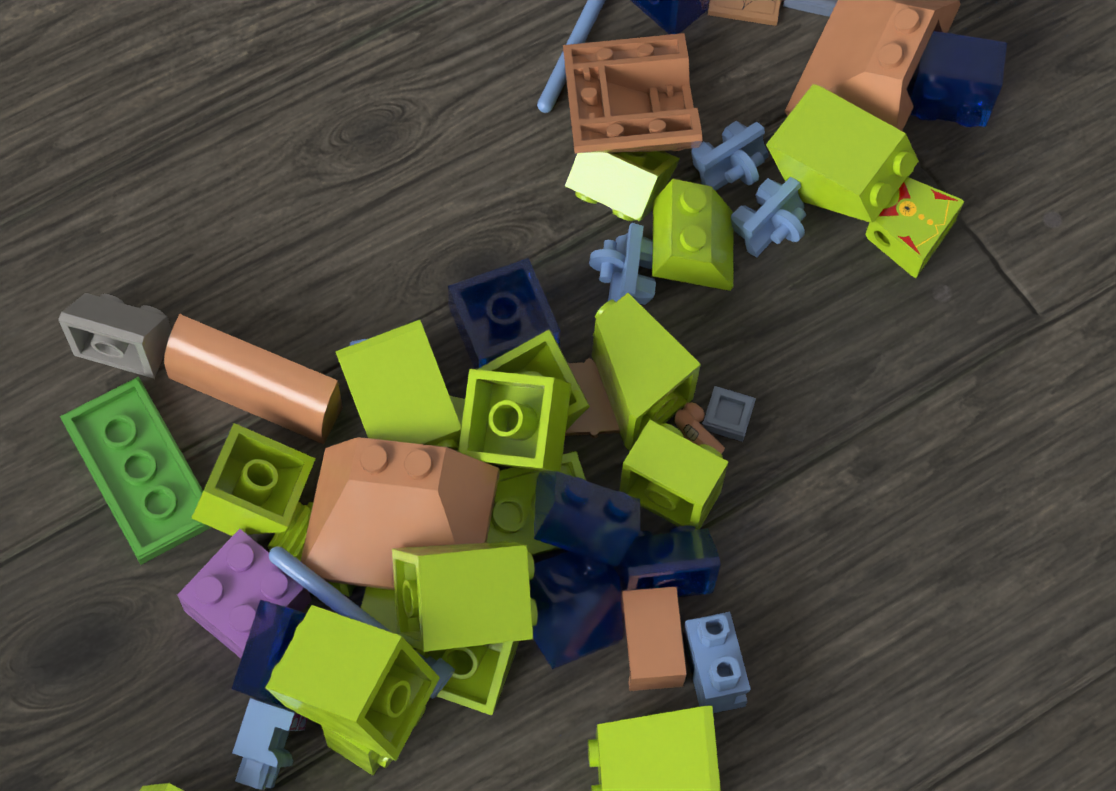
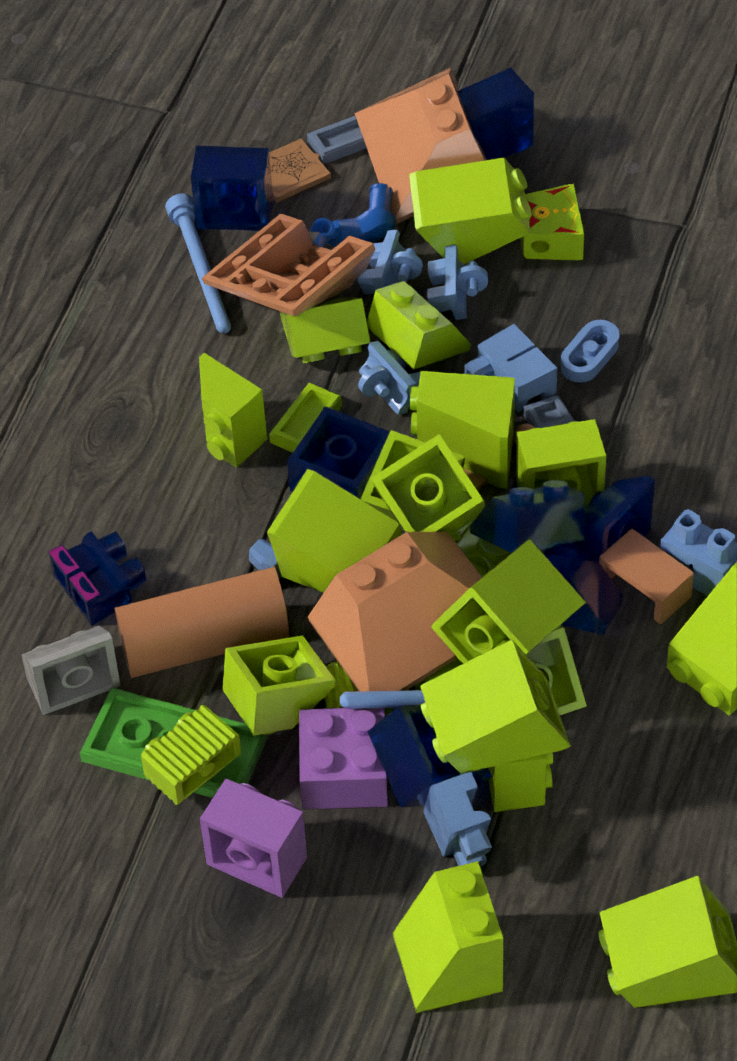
camera: 35 degrees left, 15 degrees down
none -> clear blue hips [48,531,146,626]
none -> lime brick [141,705,241,805]
none -> lime slope [199,353,267,468]
none -> medium lavender brick [200,779,307,898]
none -> lime tile [269,383,342,457]
none -> blue arm [310,183,396,247]
none -> medium blue hips [465,324,557,412]
none -> medium blue plate [561,320,620,382]

